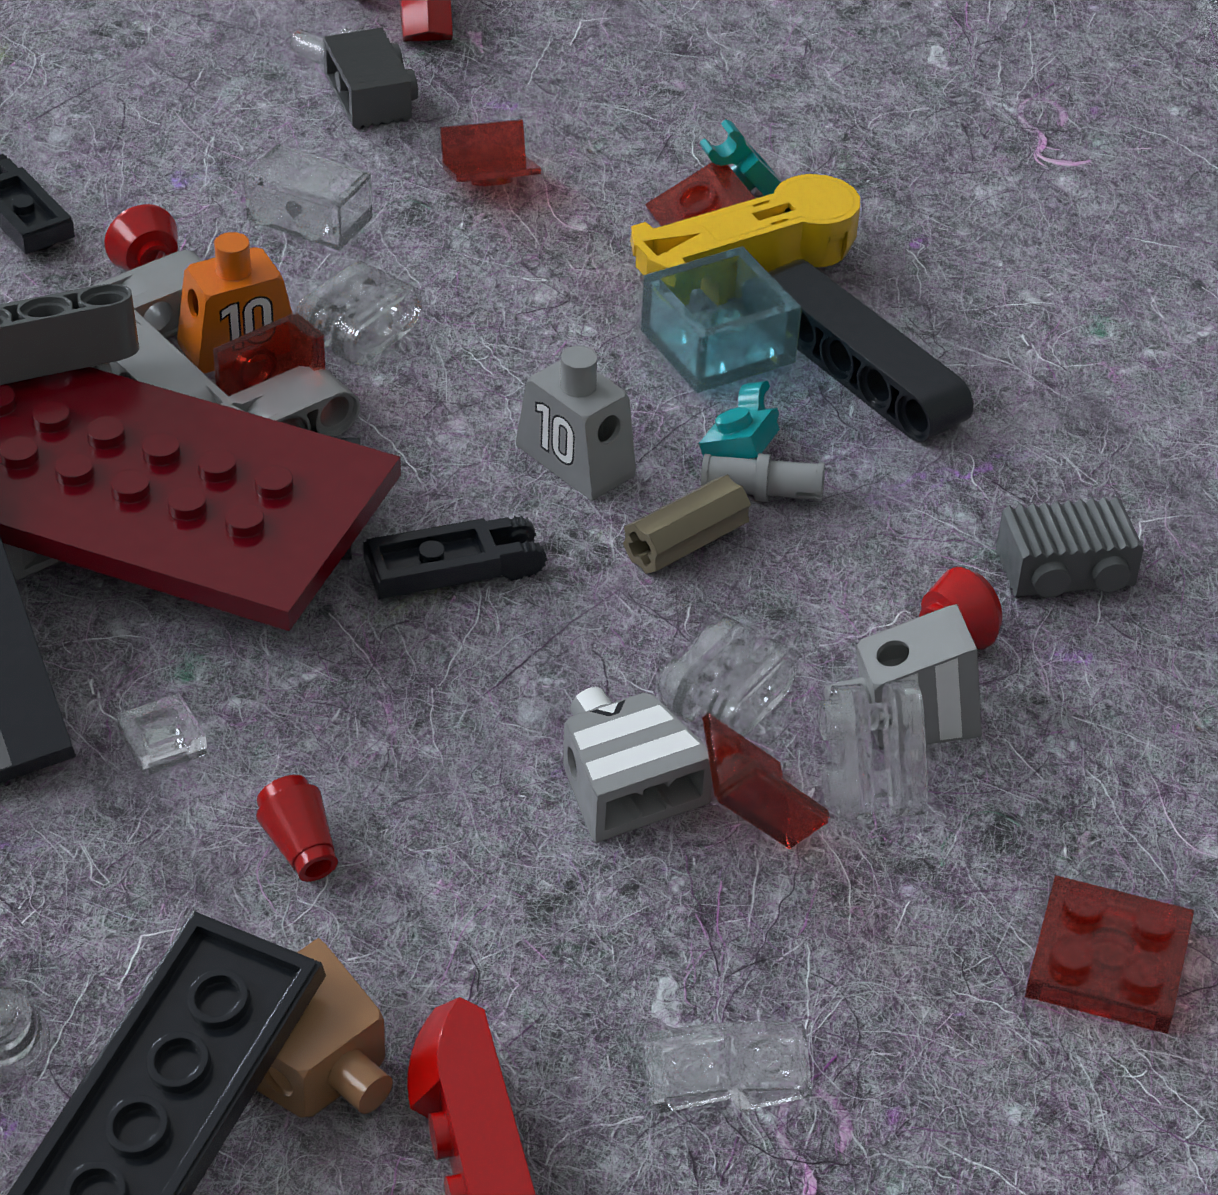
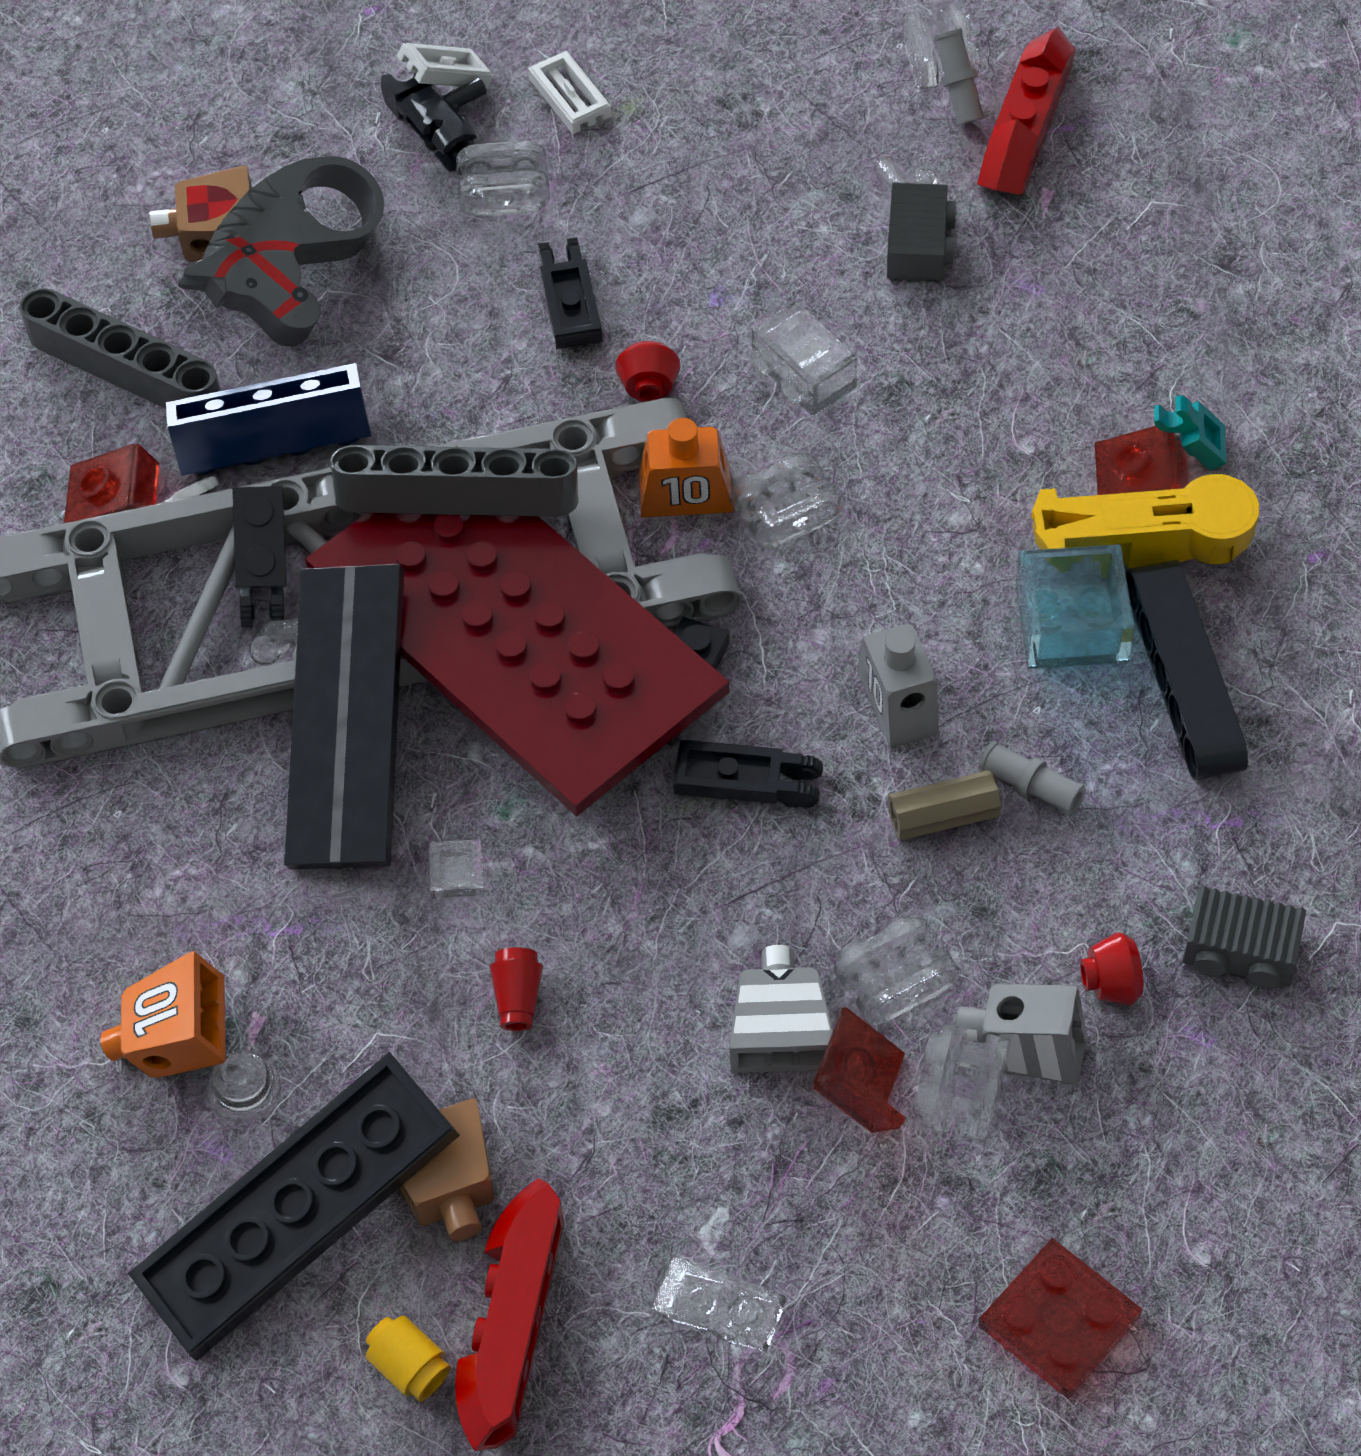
camera: 30 degrees right, 15 degrees up
clear red piece [213,313,325,396] -> none
clear red piece [440,119,541,186] -> none
teal plate [699,381,780,459] -> none

